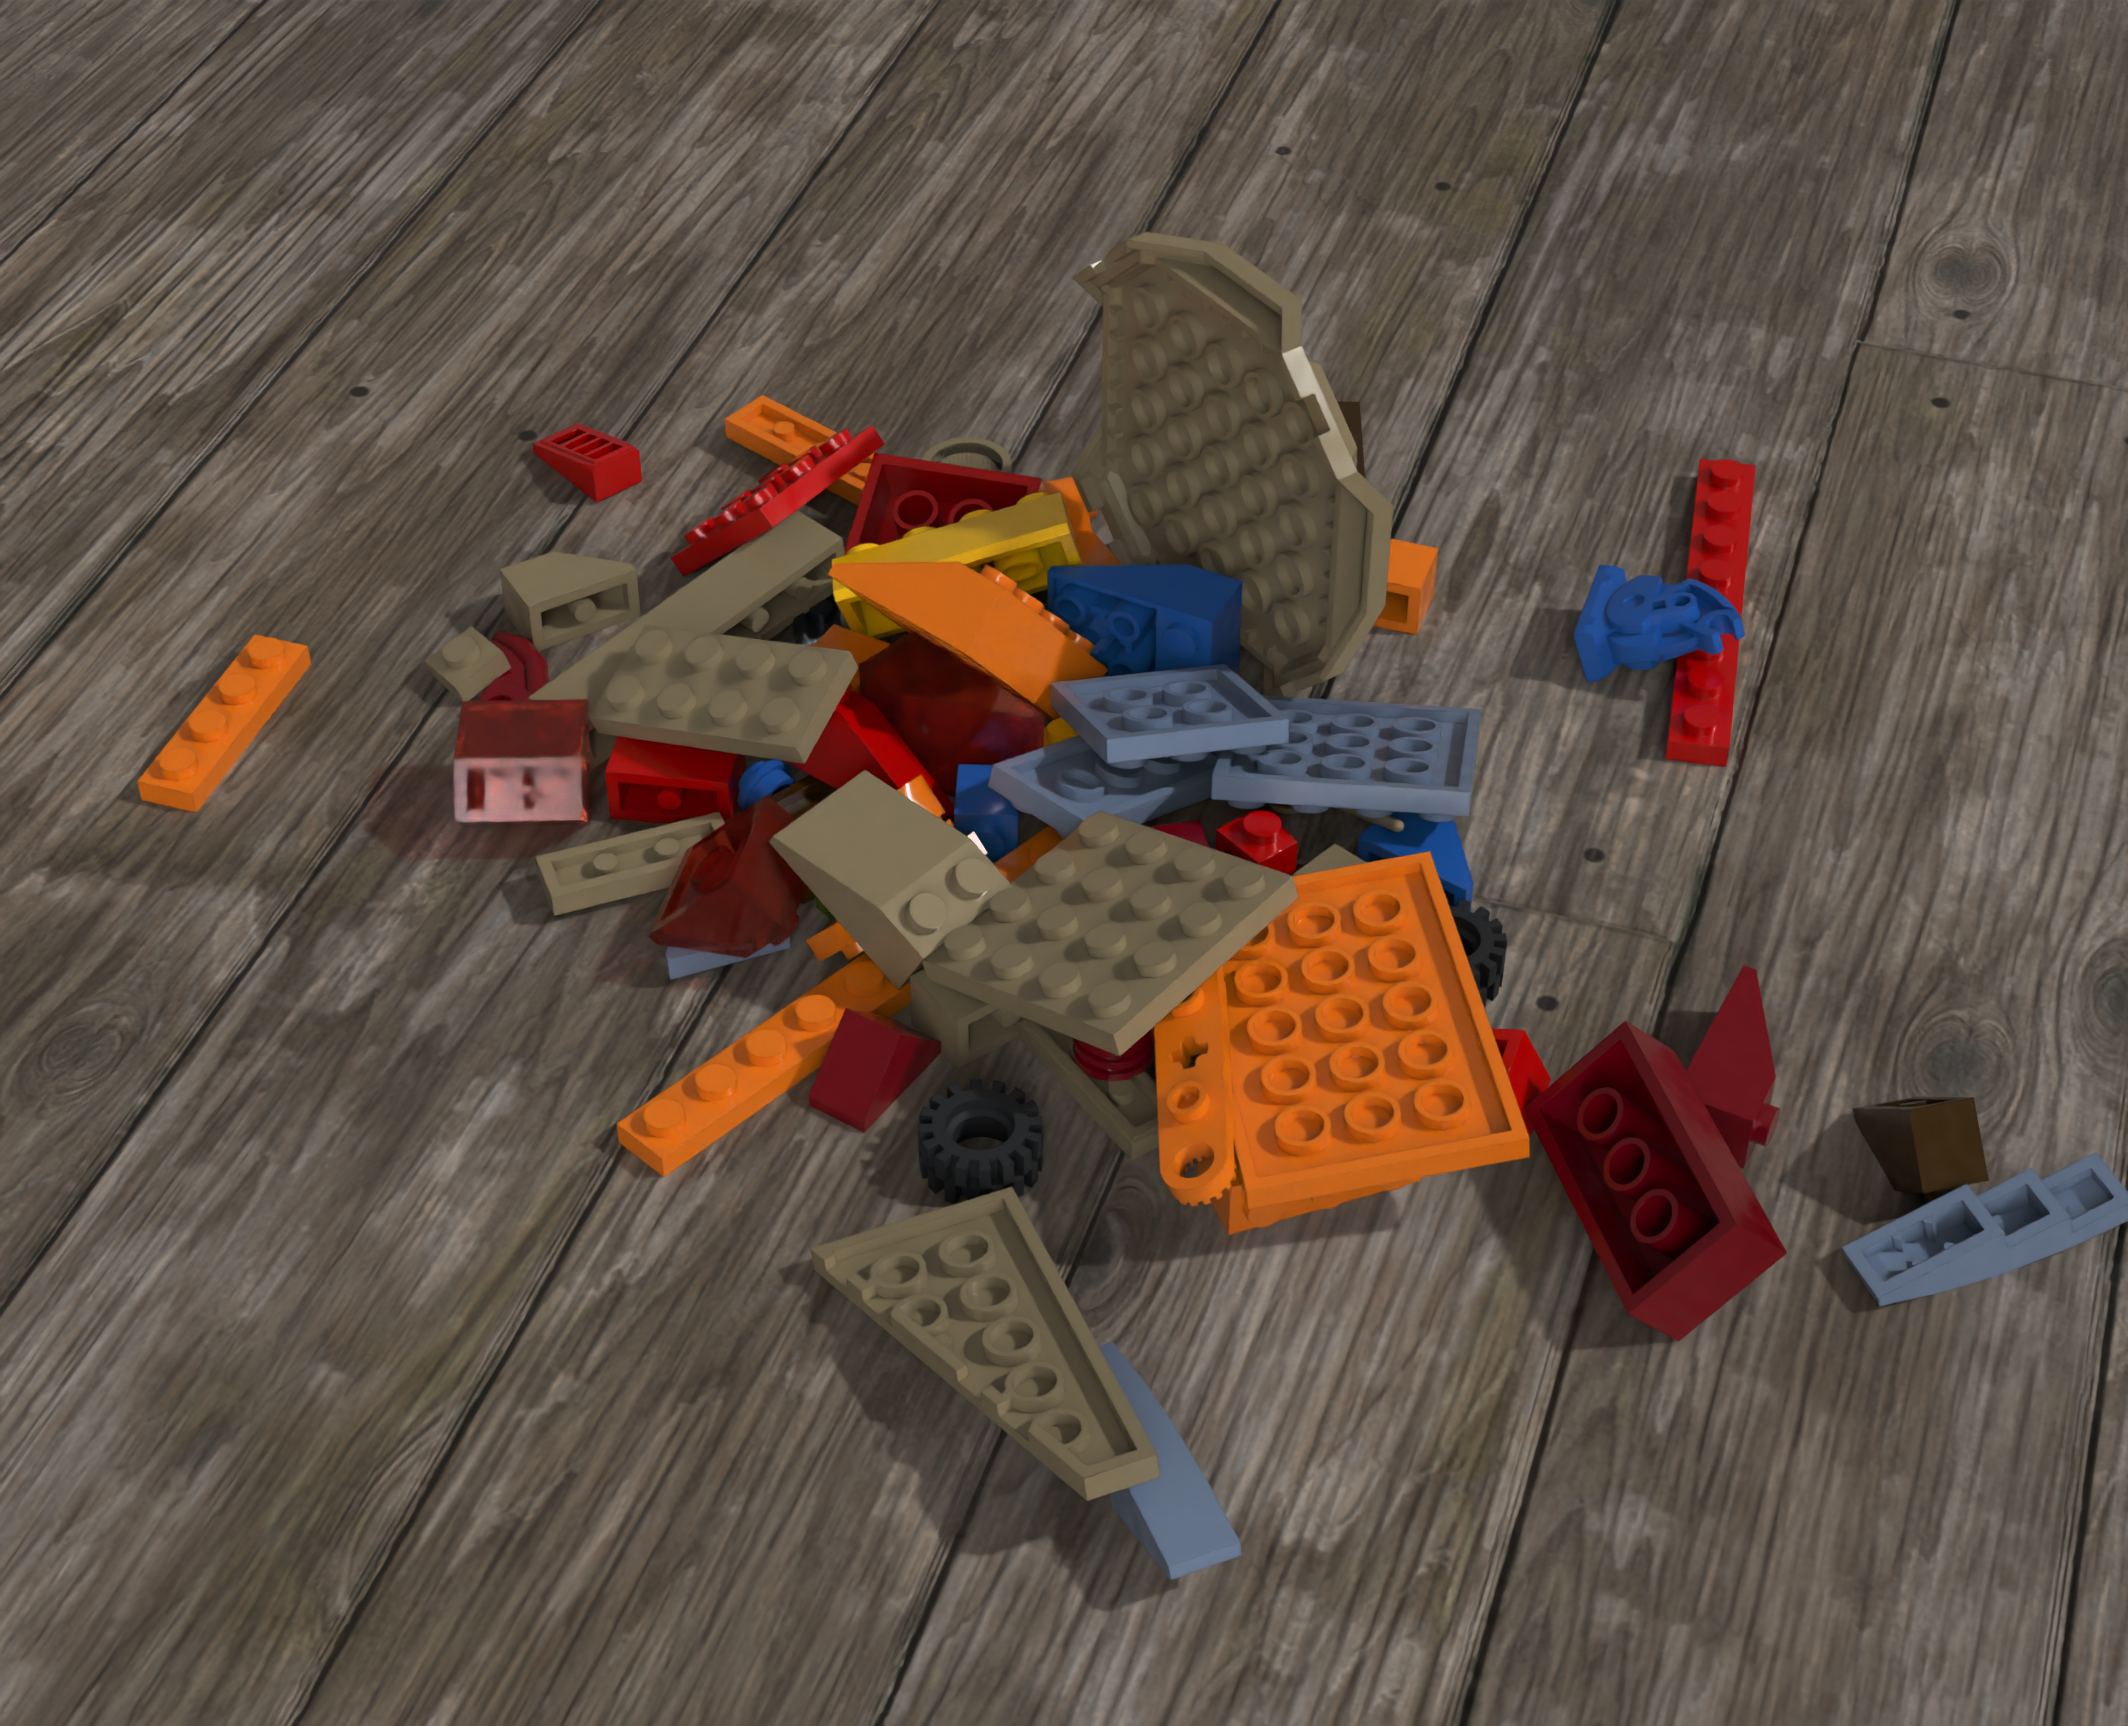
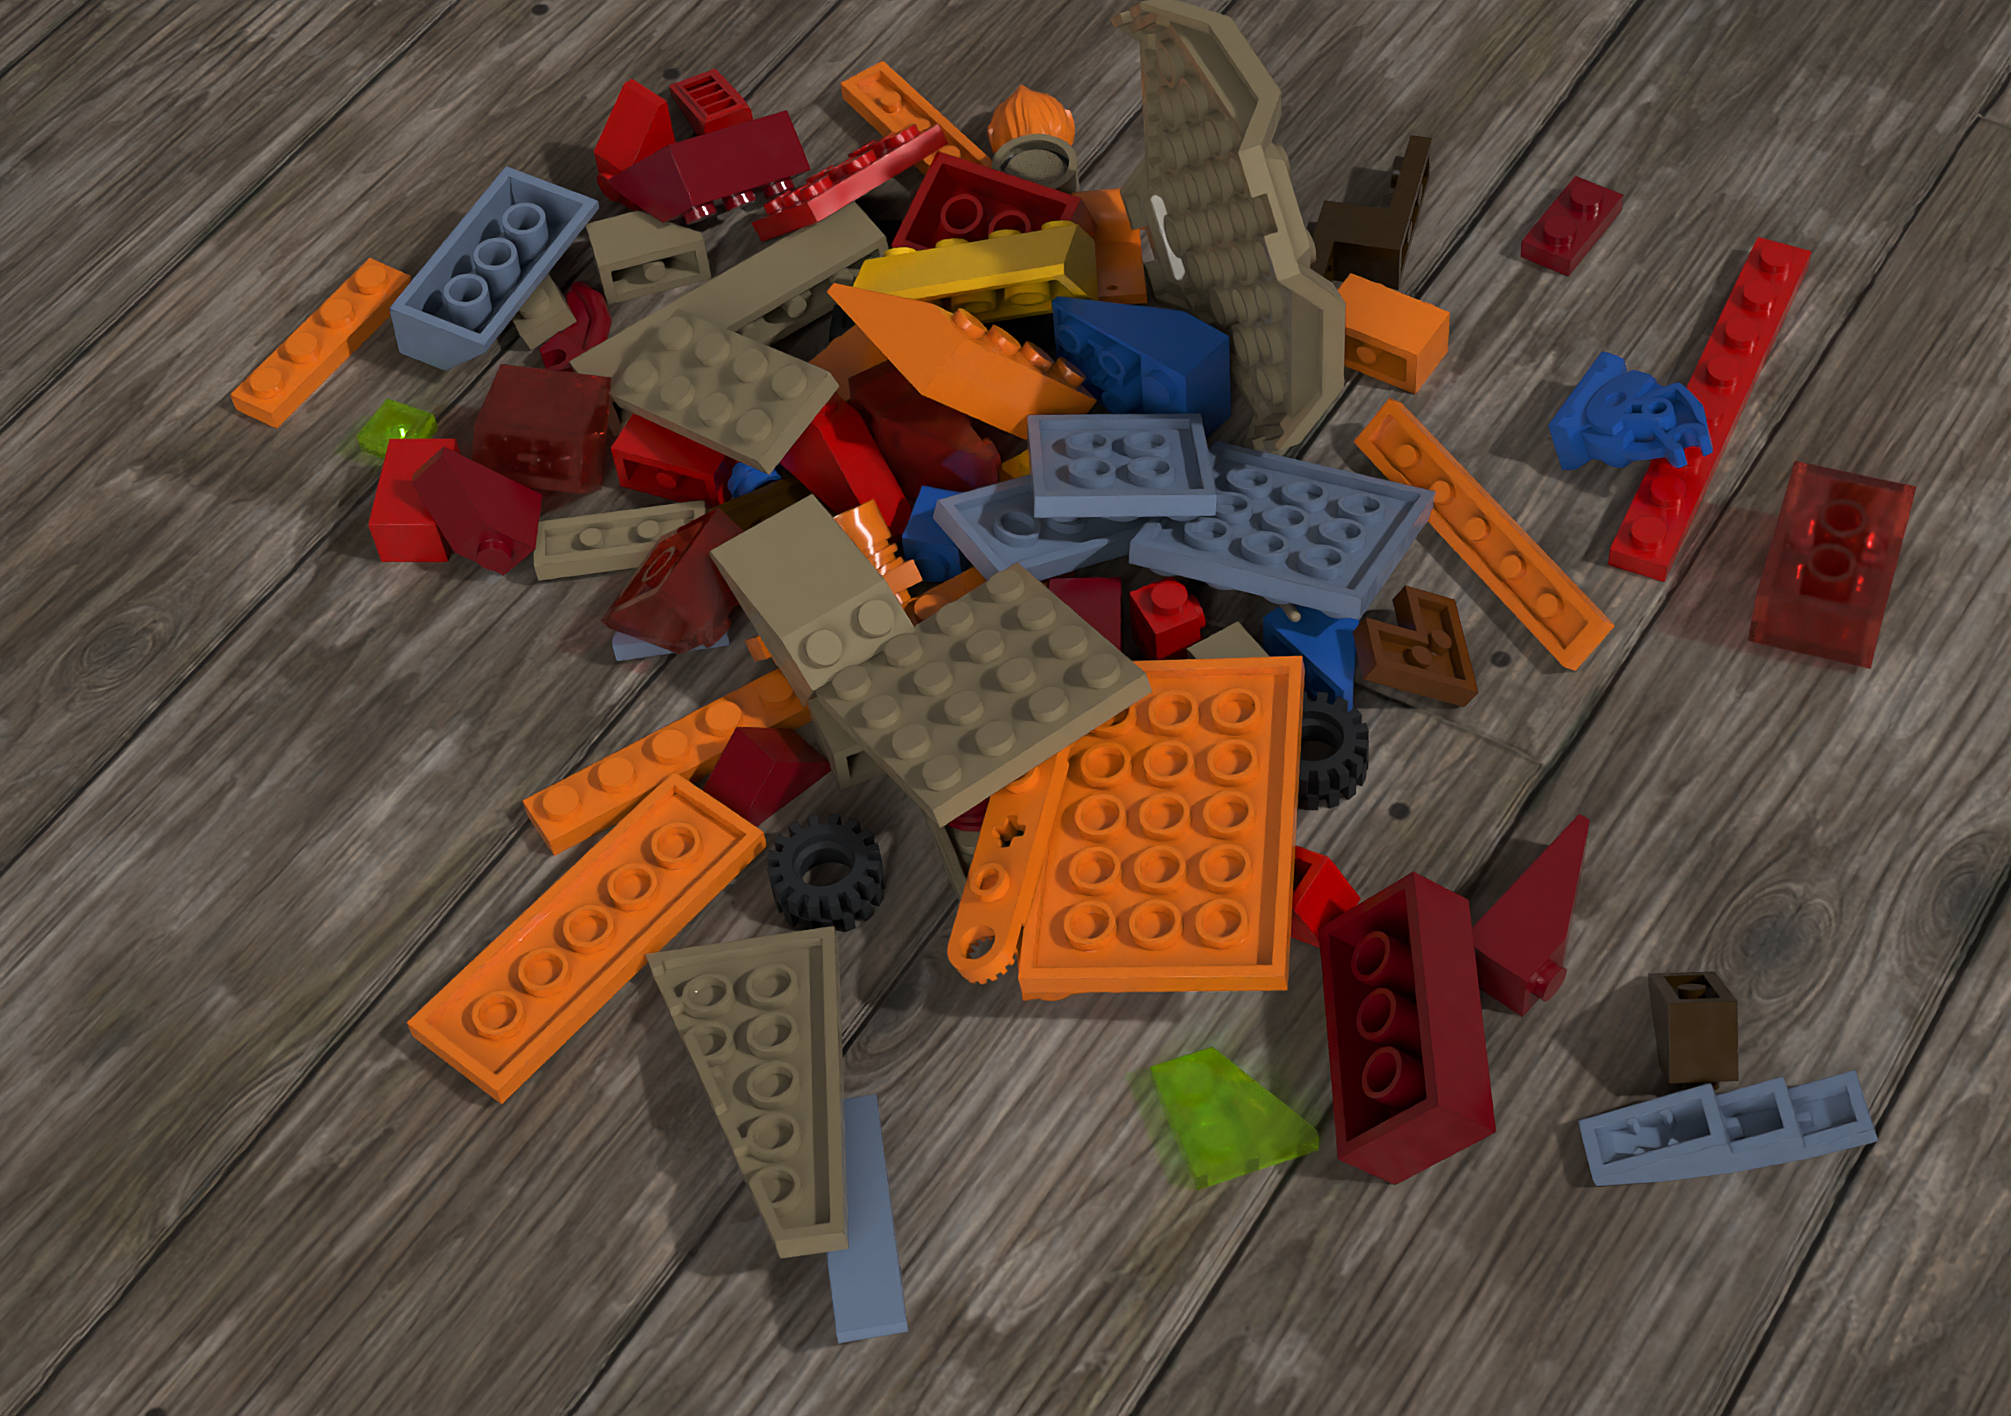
camera: 20 degrees right, 10 degrees up
none -> clear neon green plate [356,398,438,459]
none -> red brick [368,439,461,562]
none -> sand blue slope [389,166,599,371]
none -> orange plate [406,771,767,1104]
none -> dark red slope [412,446,542,576]
none -> red slope [593,78,675,211]
none -> dark red slope [609,110,811,225]
none -> orange hair [986,84,1075,155]
none -> clear neon green wing [1150,1047,1319,1190]
none -> reddish brown plate [1352,585,1479,707]
none -> orange plate [1354,398,1615,671]
none -> dark red plate [1520,176,1624,277]
none -> clear red brick [1748,461,1916,669]

